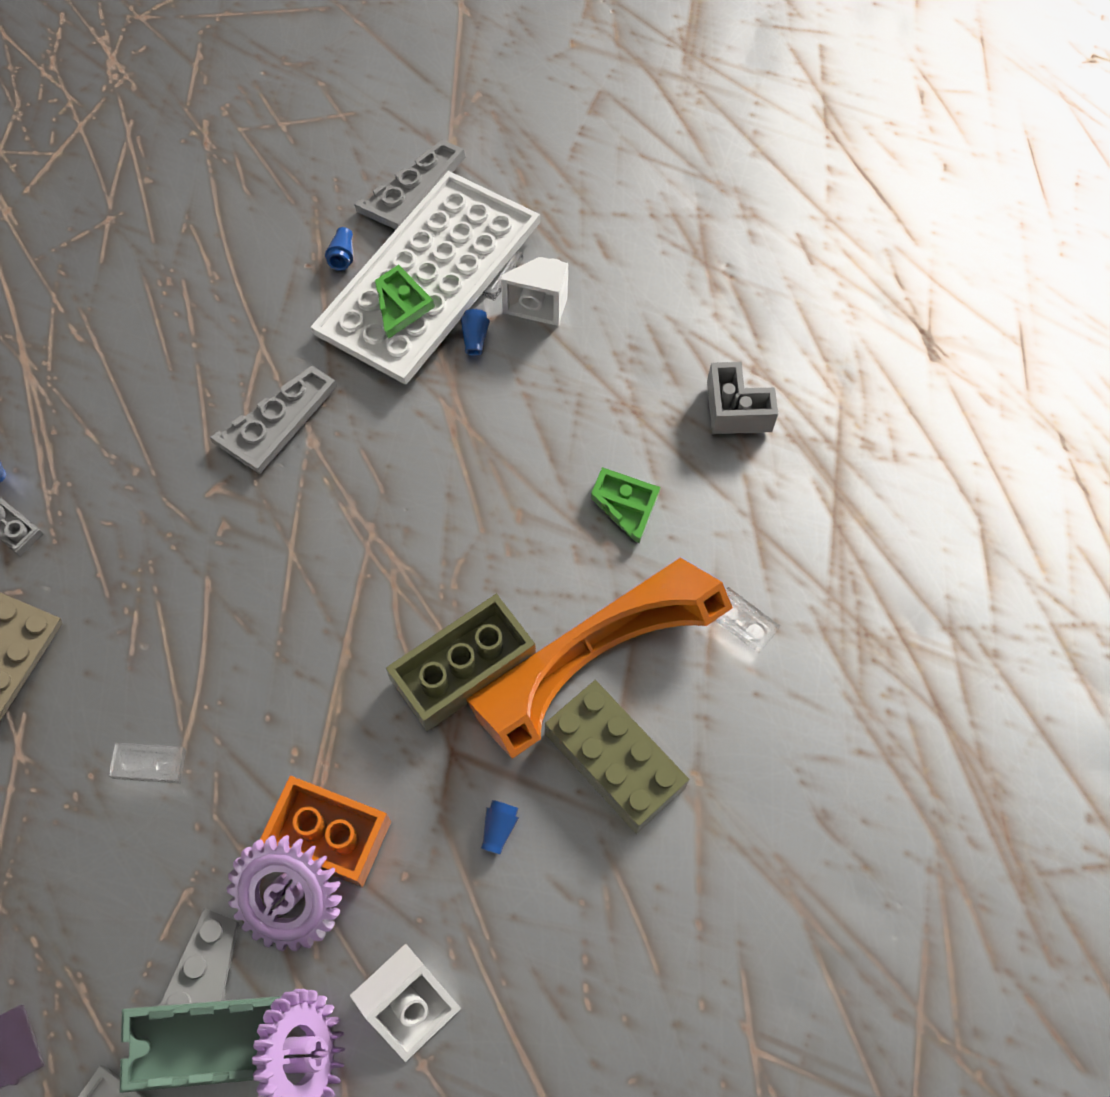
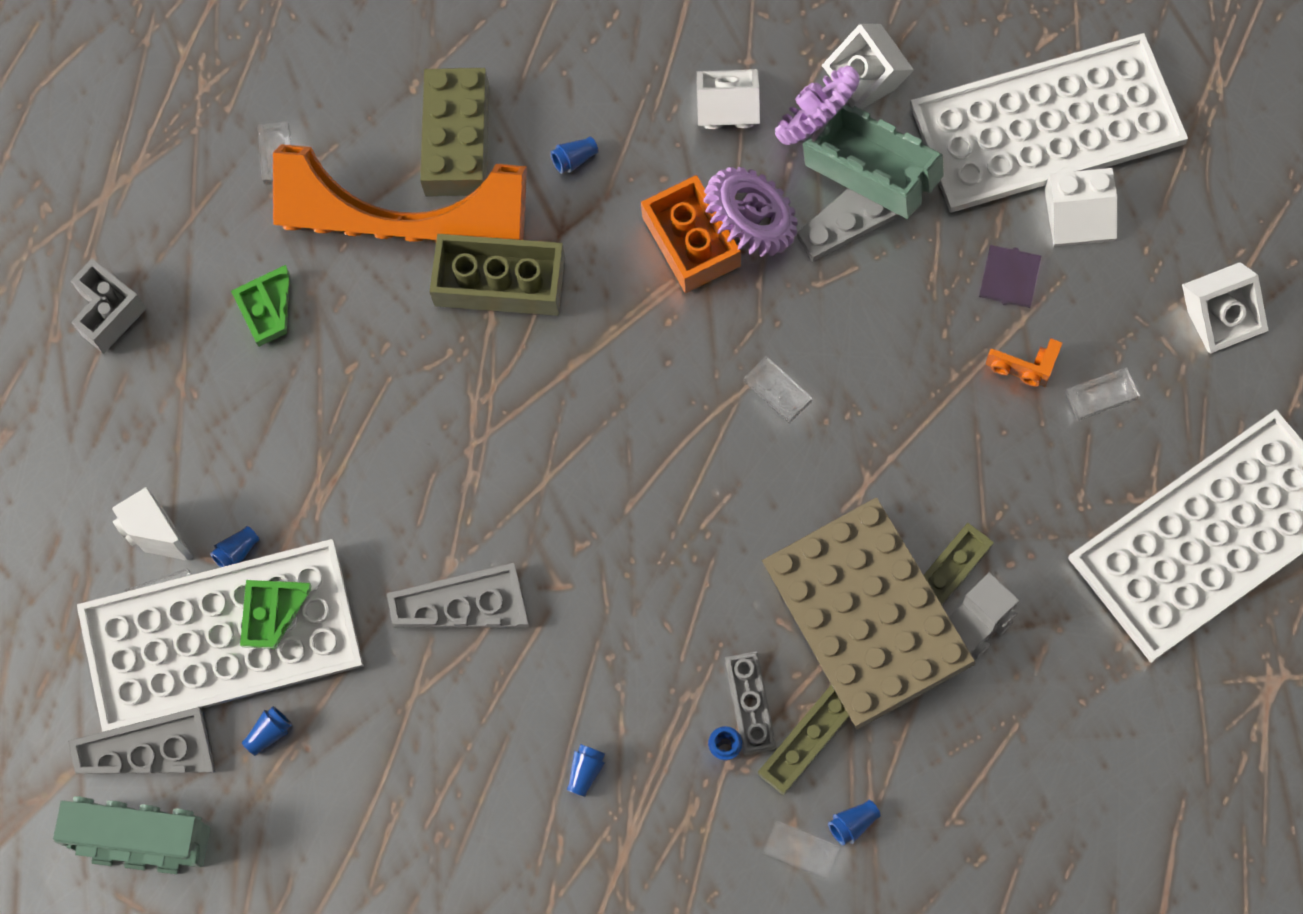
camera: 130 degrees left, 5 degrees up
none -> sand green piece [53,796,211,875]
none -> blue cone [567,744,605,797]

